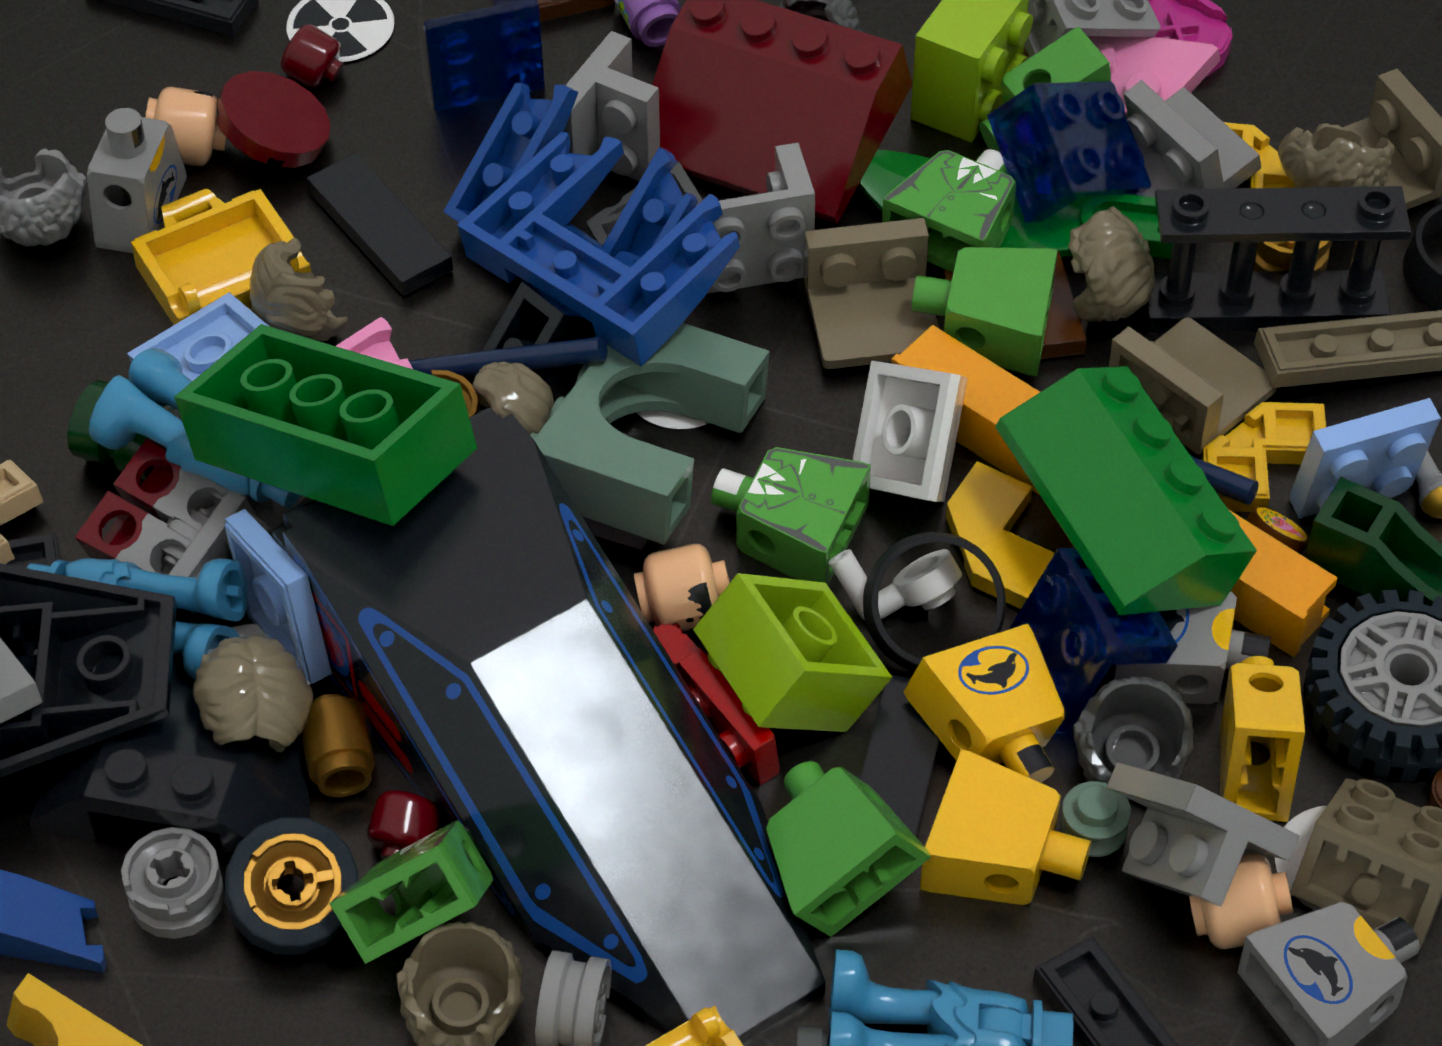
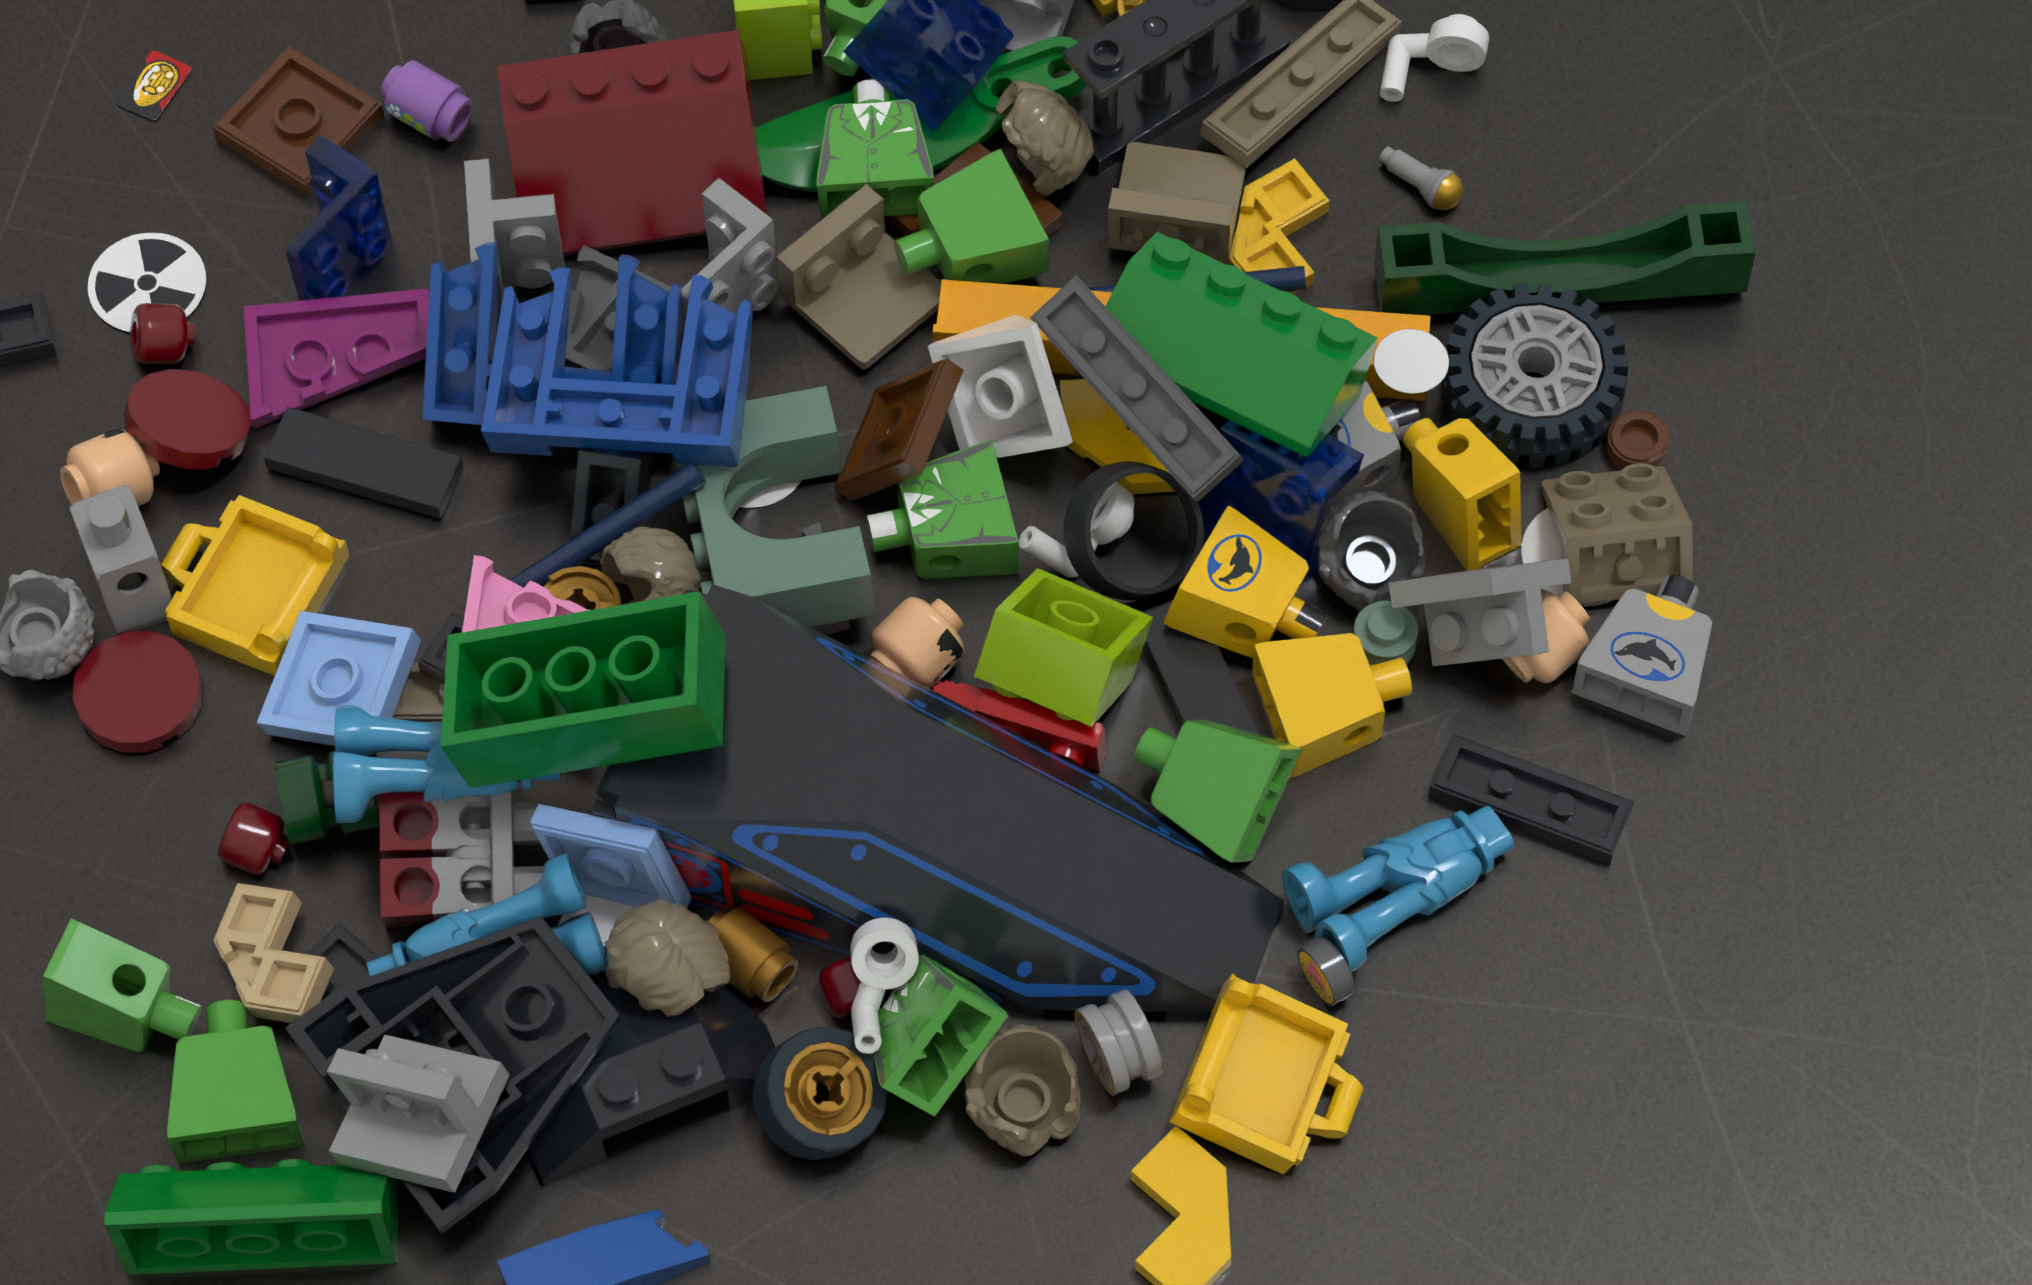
camera: 35 degrees left, 10 degrees up
light grey wheel [121,827,225,939] -> none
dark tan hair [249,238,348,342] -> none
tile [1246,506,1310,554] -> none
light blue plate [1289,398,1441,519] -> none
none -> dark red tile [72,631,203,753]
none -> dark red piece [217,802,289,875]
none -> magenta wing [243,288,429,430]
none -> reddish brown tile [835,358,964,501]
none -> white plate [850,918,919,1054]
none -> dark grey tile [1030,275,1244,503]
none -> white sticker [1374,329,1449,394]

